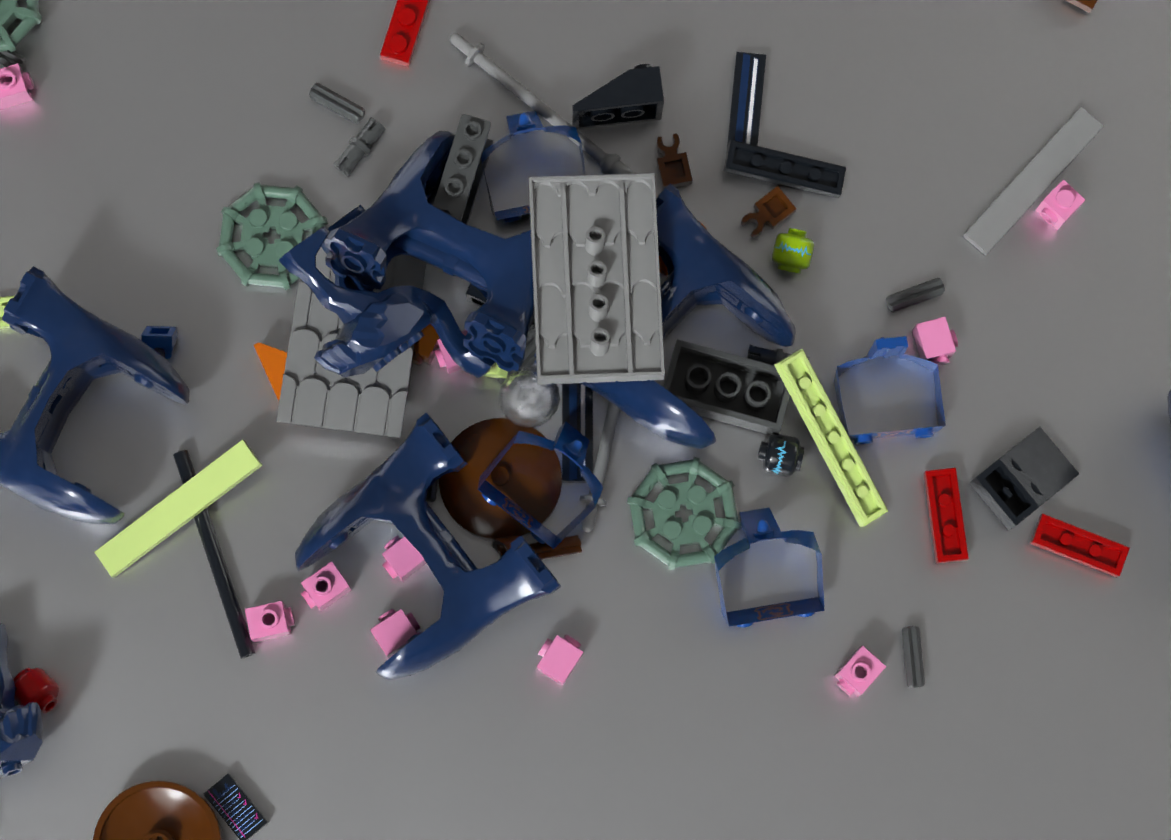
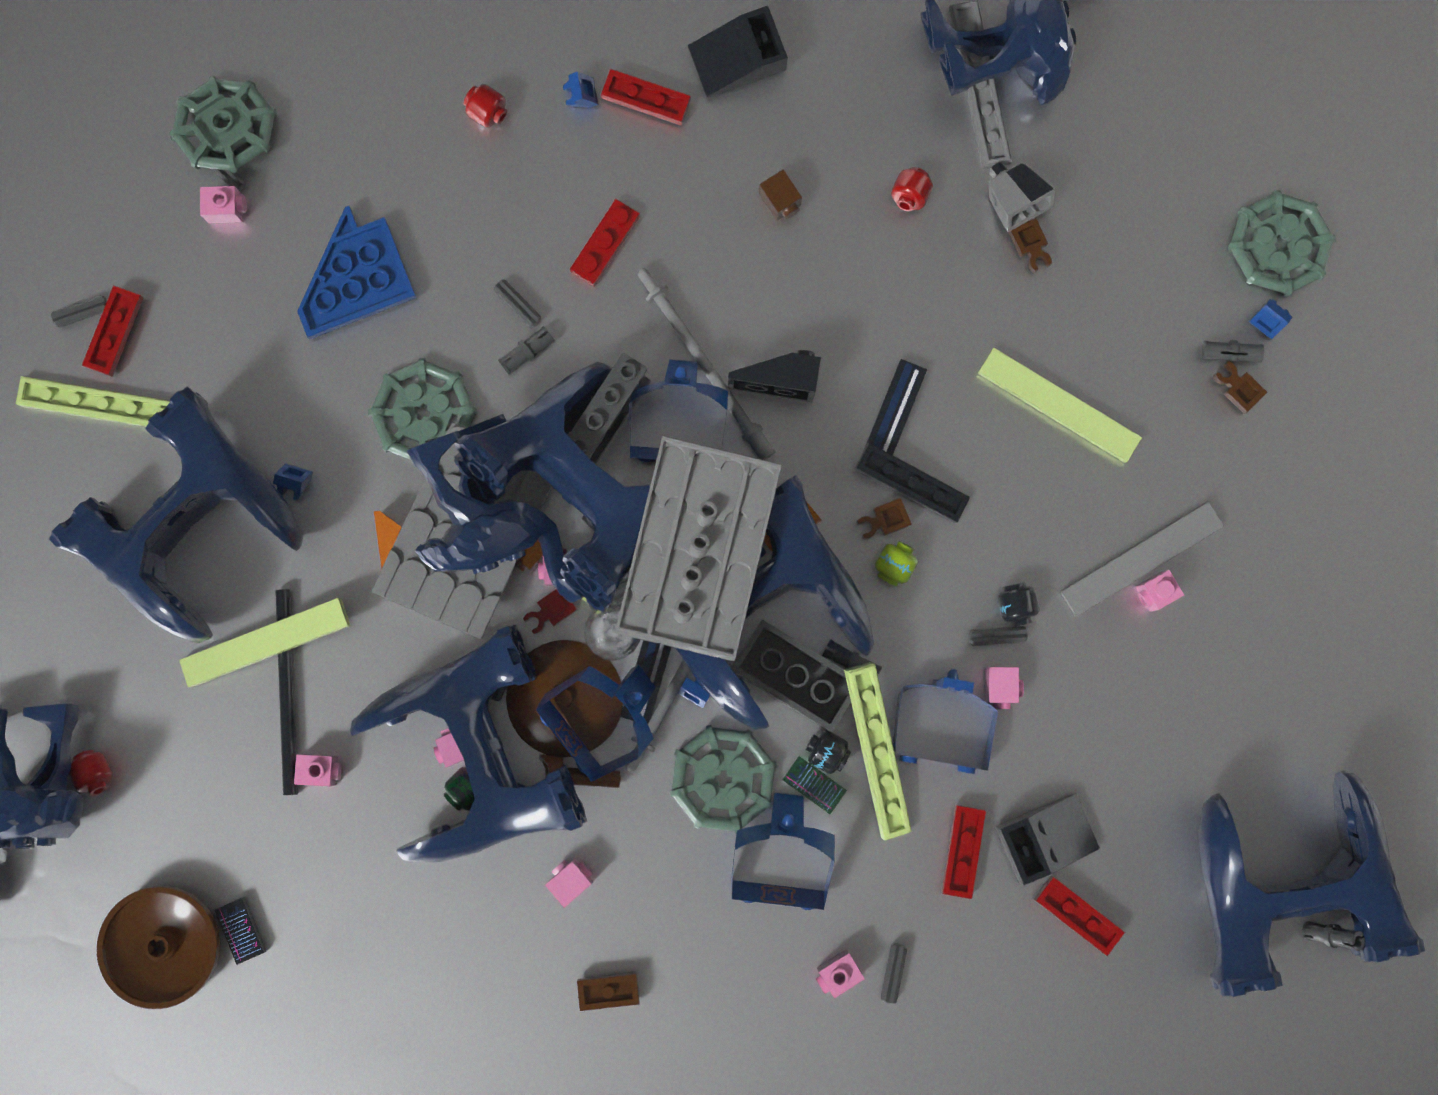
camera: 20 degrees right, 5 degrees up
bright pink brick [301,561,352,612] -> none
bright pink brick [370,609,421,658] -> none
reddish brown plate [656,133,693,189] -> none
none -> blue wing [297,206,417,340]
none -> dark green head [444,767,475,811]
none -> red plate [523,589,578,634]
none -> reddish brown plate [577,972,640,1011]
none -> blue tile [678,678,710,709]
none -> clear green tile [782,756,847,814]
none -> yellowish green tile [977,348,1142,463]
none -> black head [998,582,1040,627]

